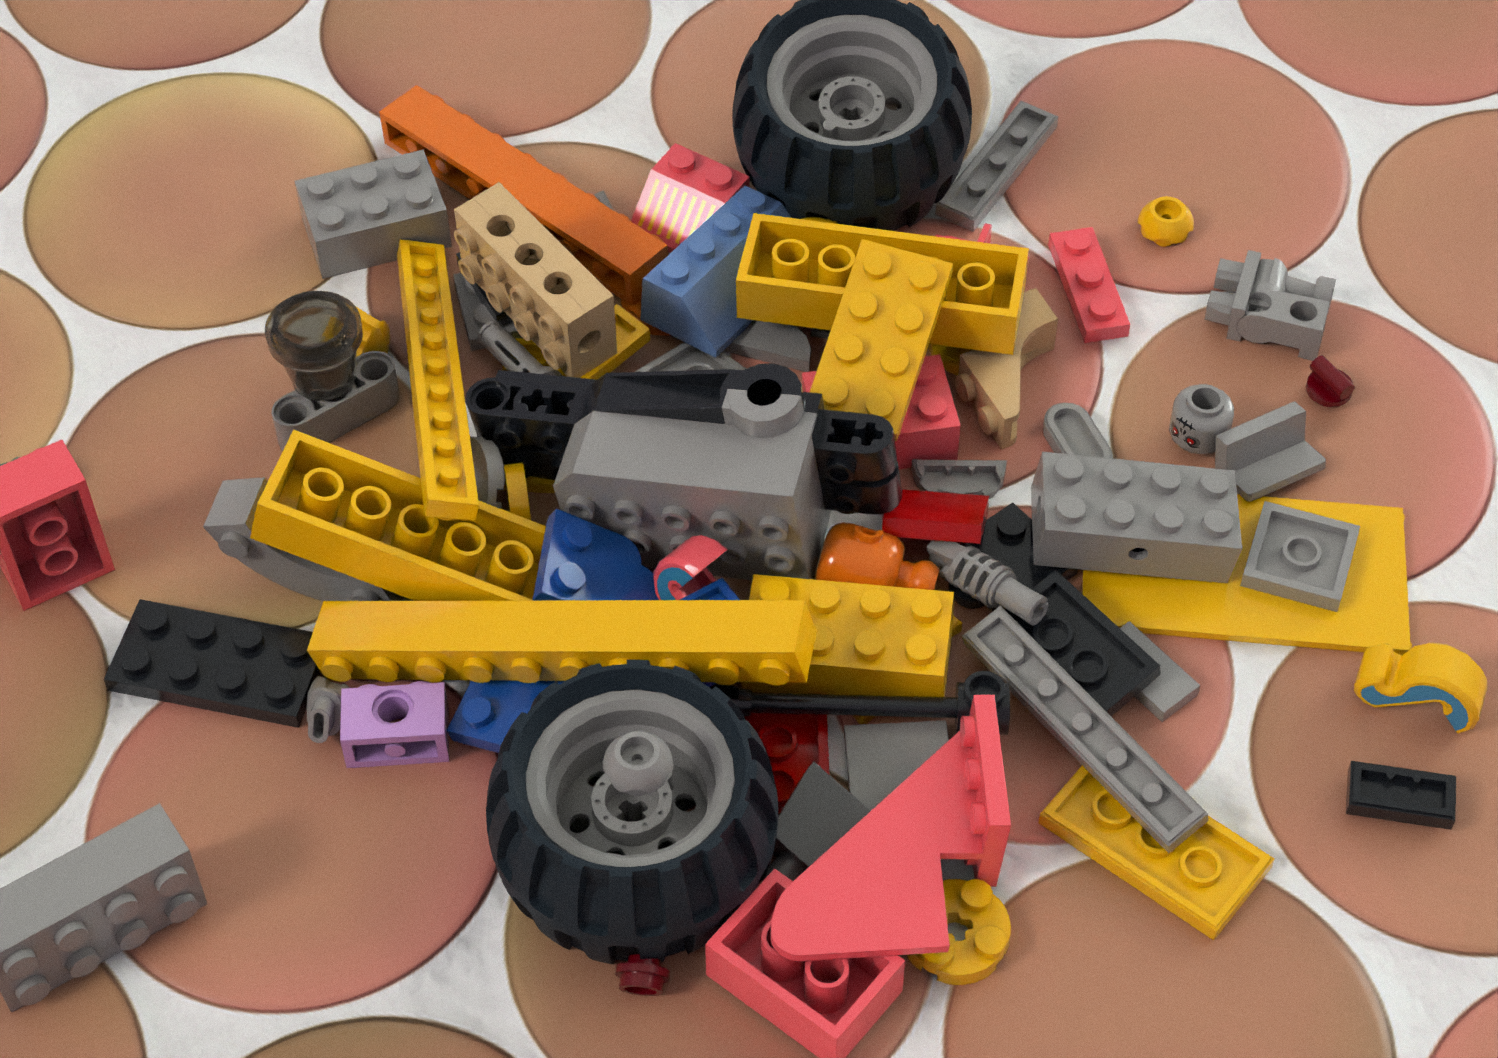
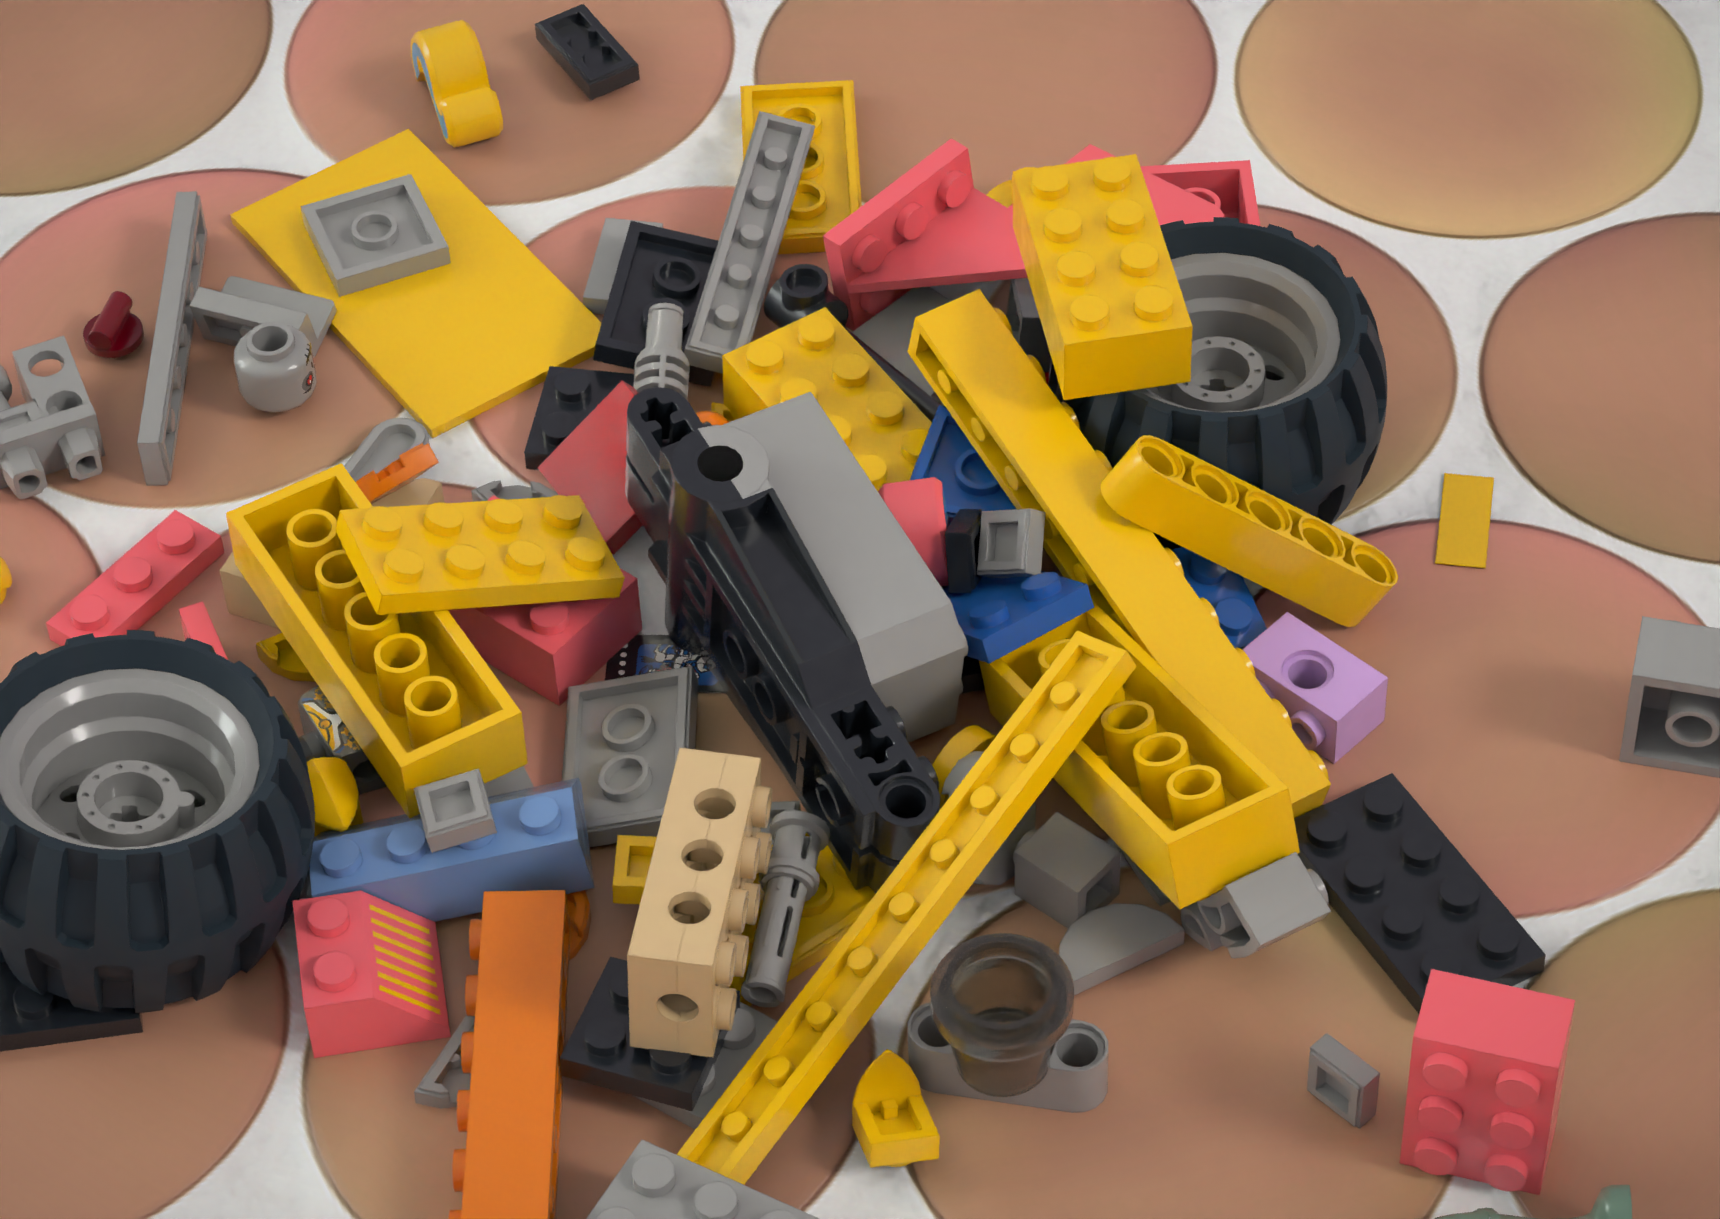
camera: 130 degrees left, 5 degrees down
light grey piece [307,676,349,743] -> none
light grey plate [603,730,673,796] -> none
light grey brick [1031,452,1242,583] -> none
none -> light grey tile [137,191,207,486]
none -> orange tile [356,443,439,504]
none -> light grey tile [414,768,497,853]
none -> black tile [945,509,983,593]
none -> light grey tile [977,508,1046,579]
none -> yellow brick [1013,154,1193,400]
none -> yellow beam [1100,435,1398,627]
none -> light grey tile [1307,1033,1380,1129]
none -> yellow sticker [1435,473,1494,568]

